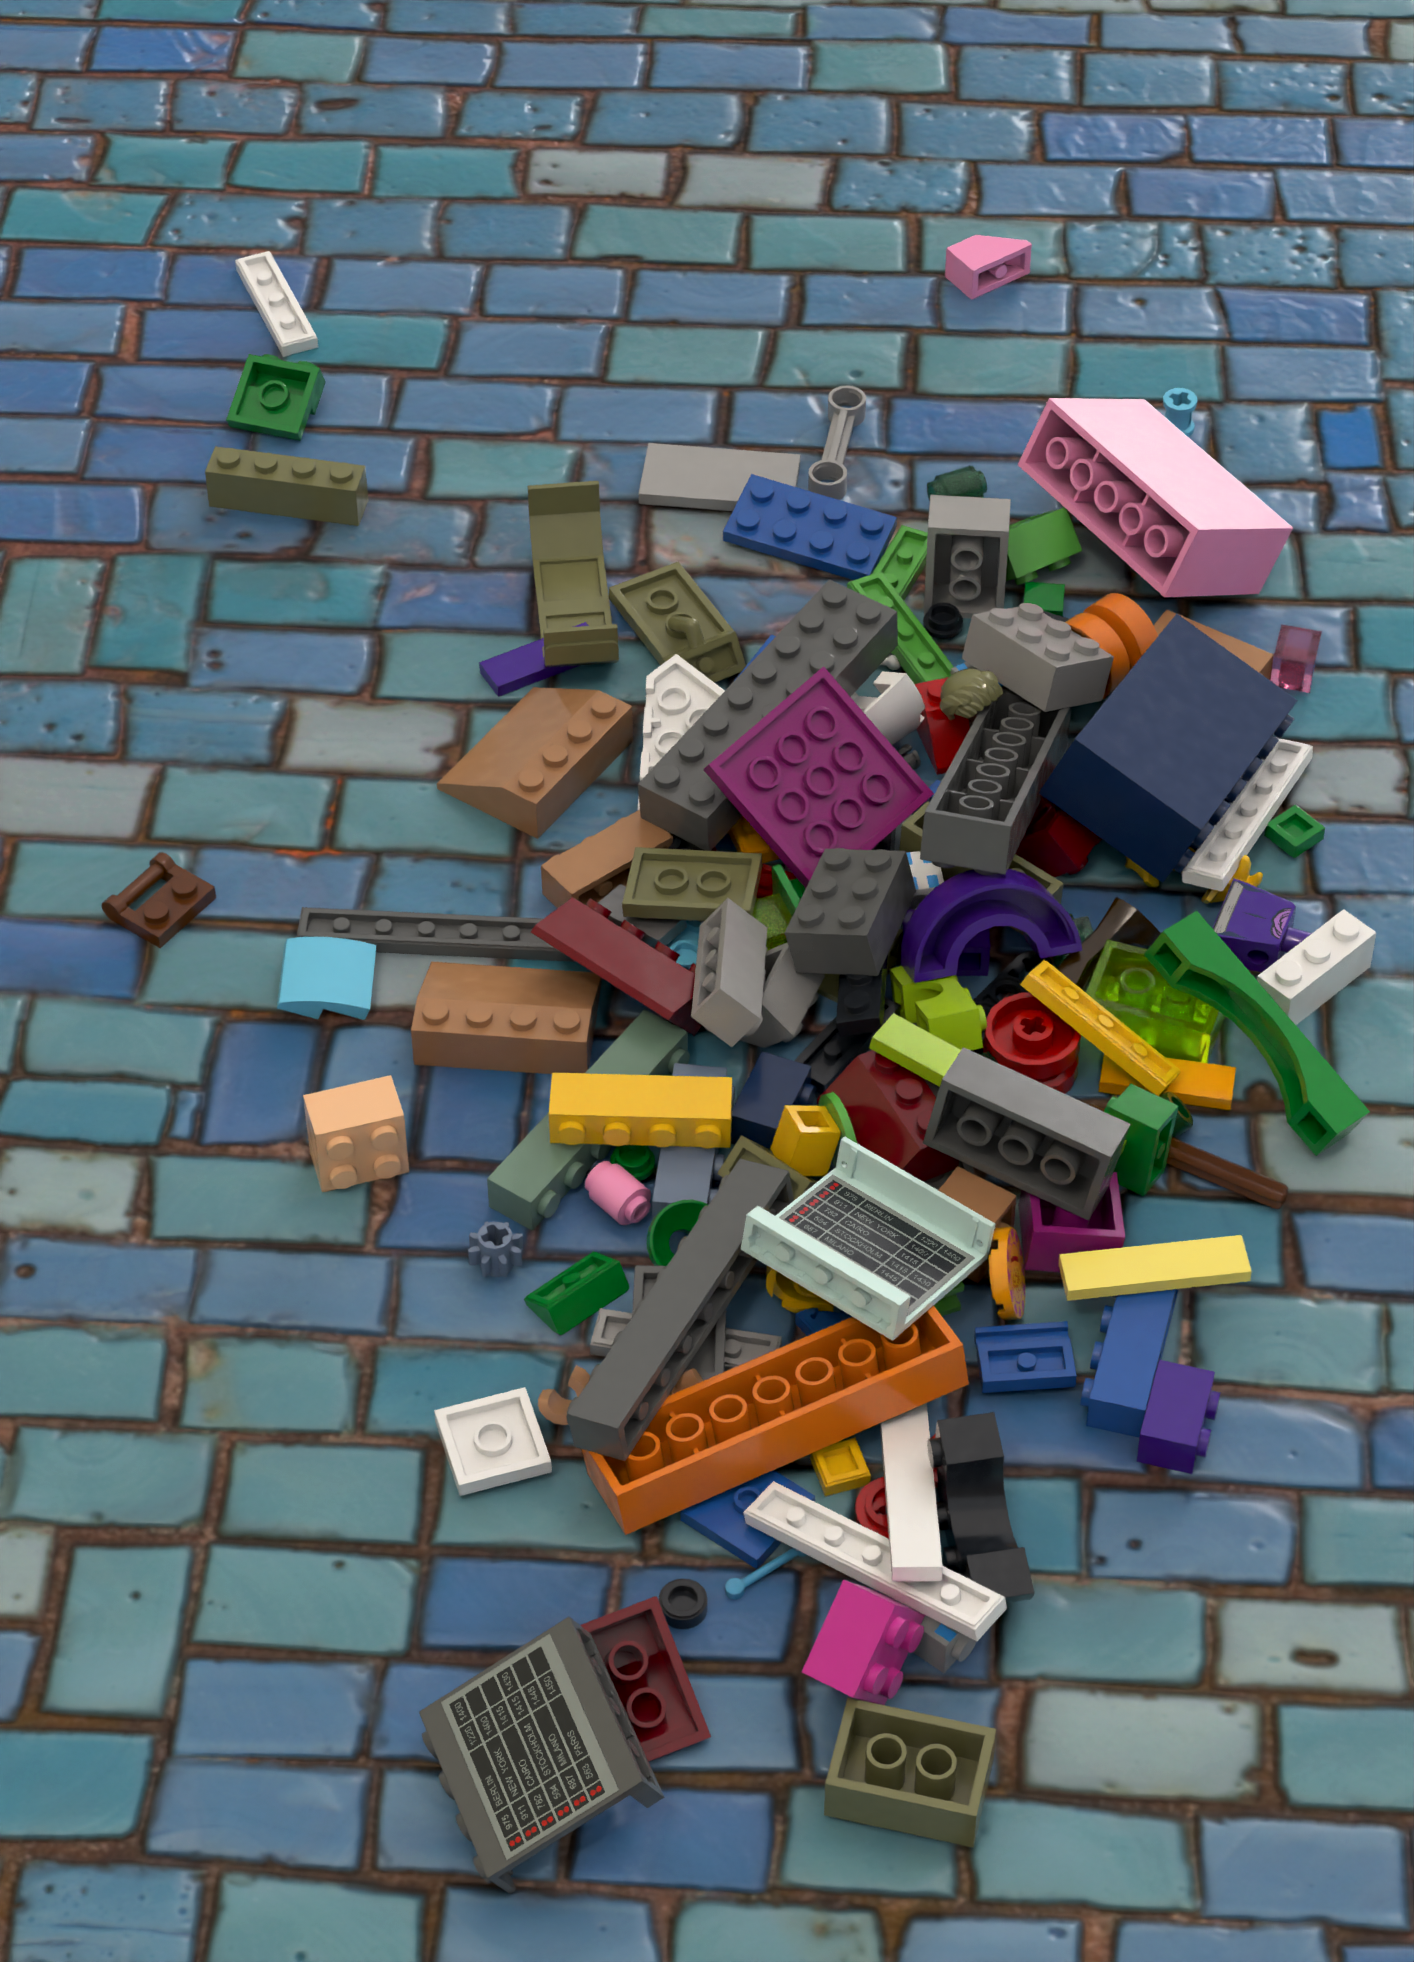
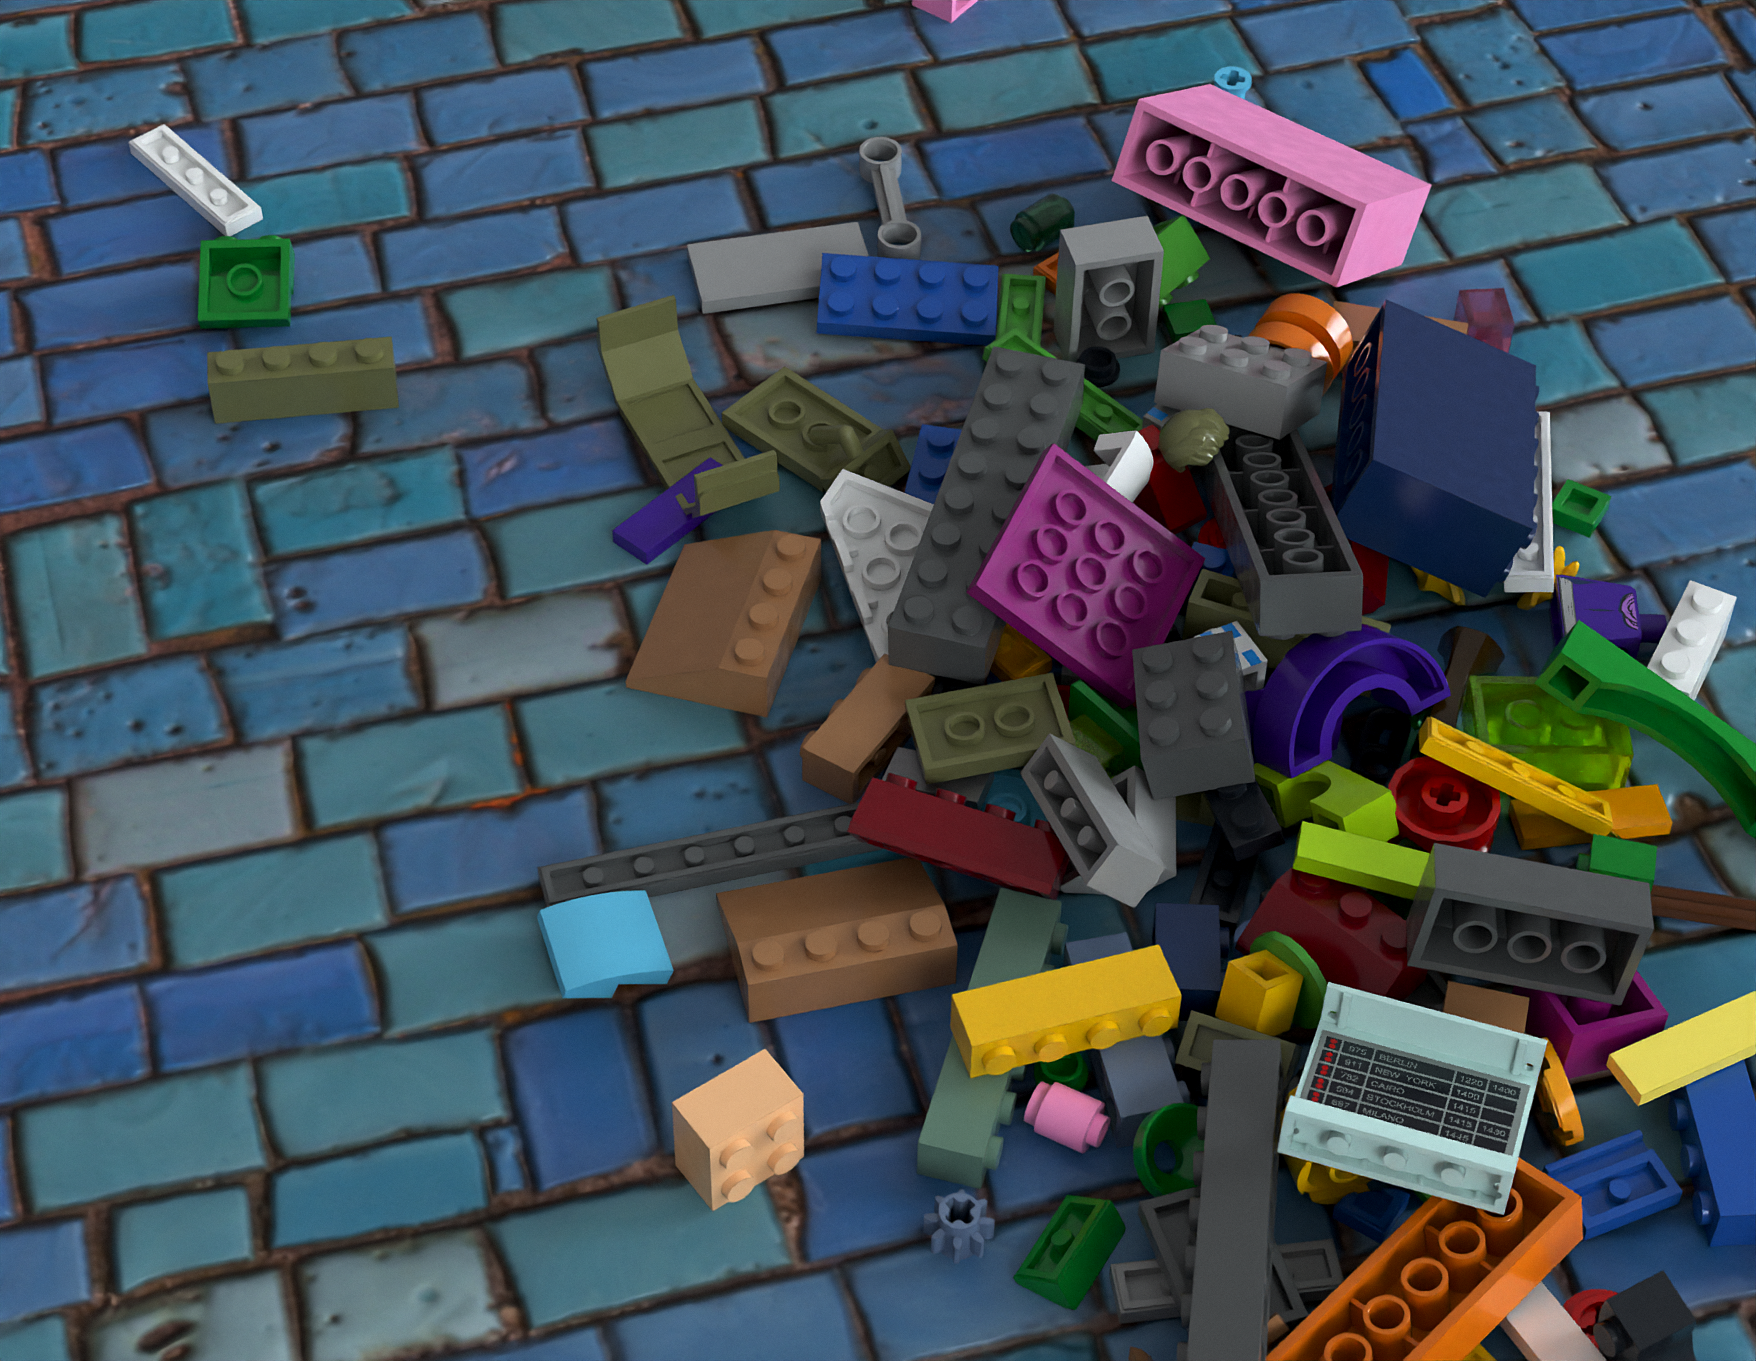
camera: 20 degrees left, 0 degrees up
reddish brown plate [101,852,216,948] -> none

